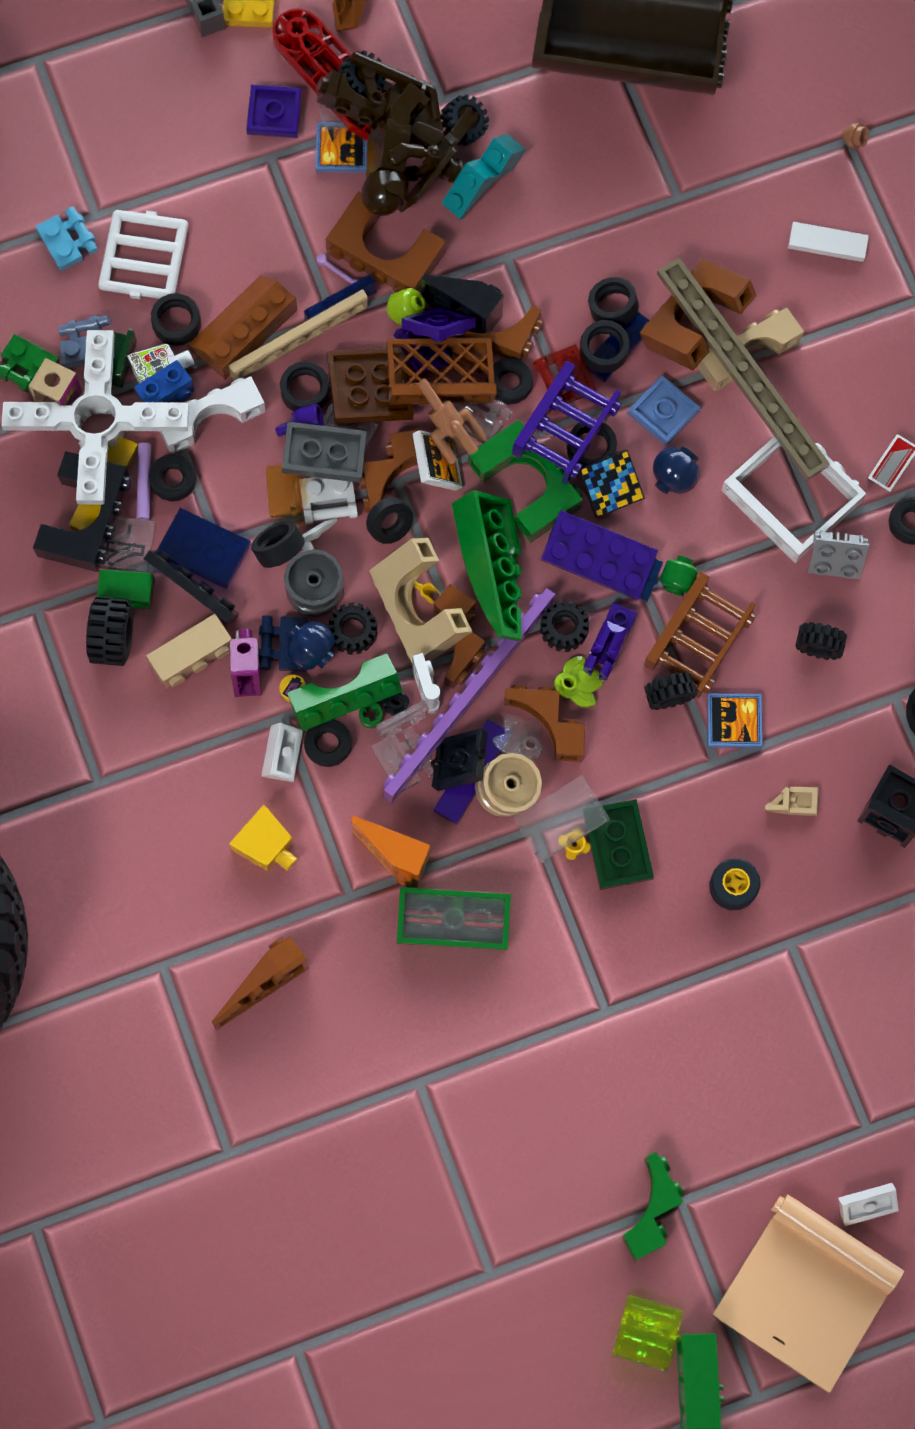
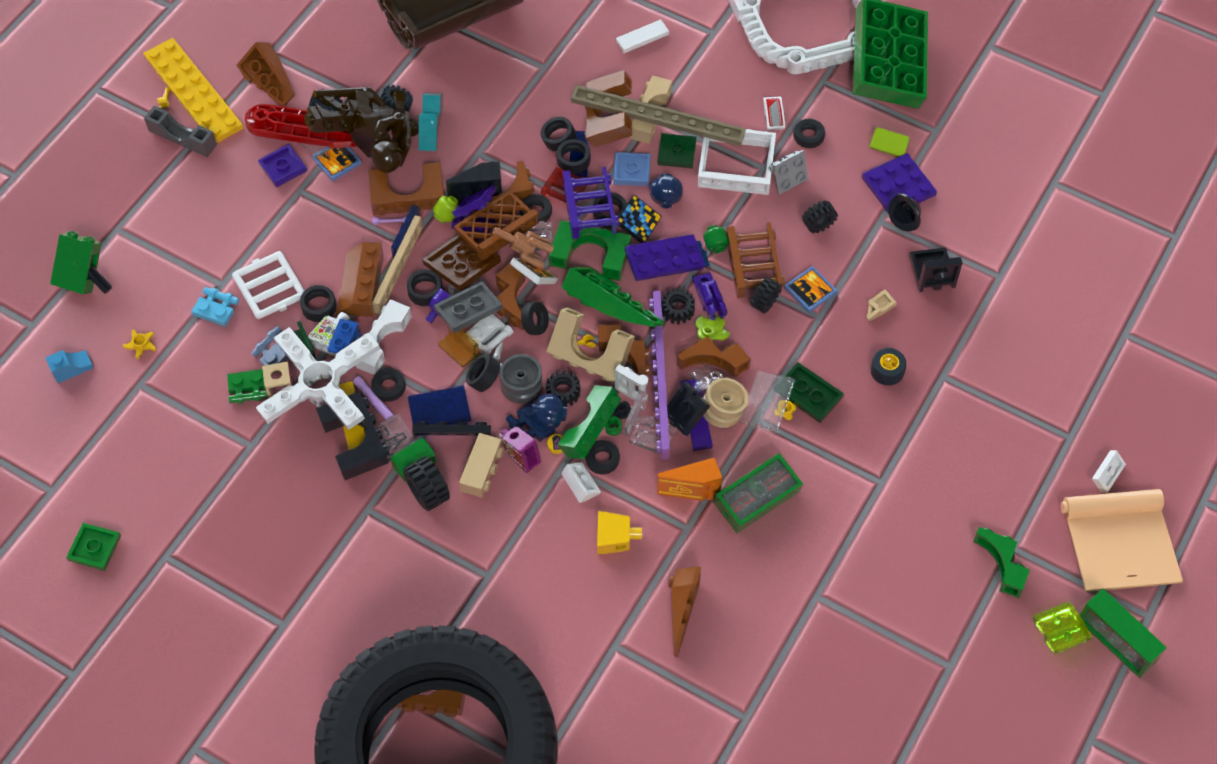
camera: 35 degrees left, 15 degrees down
none -> dark green plate [658,133,697,169]

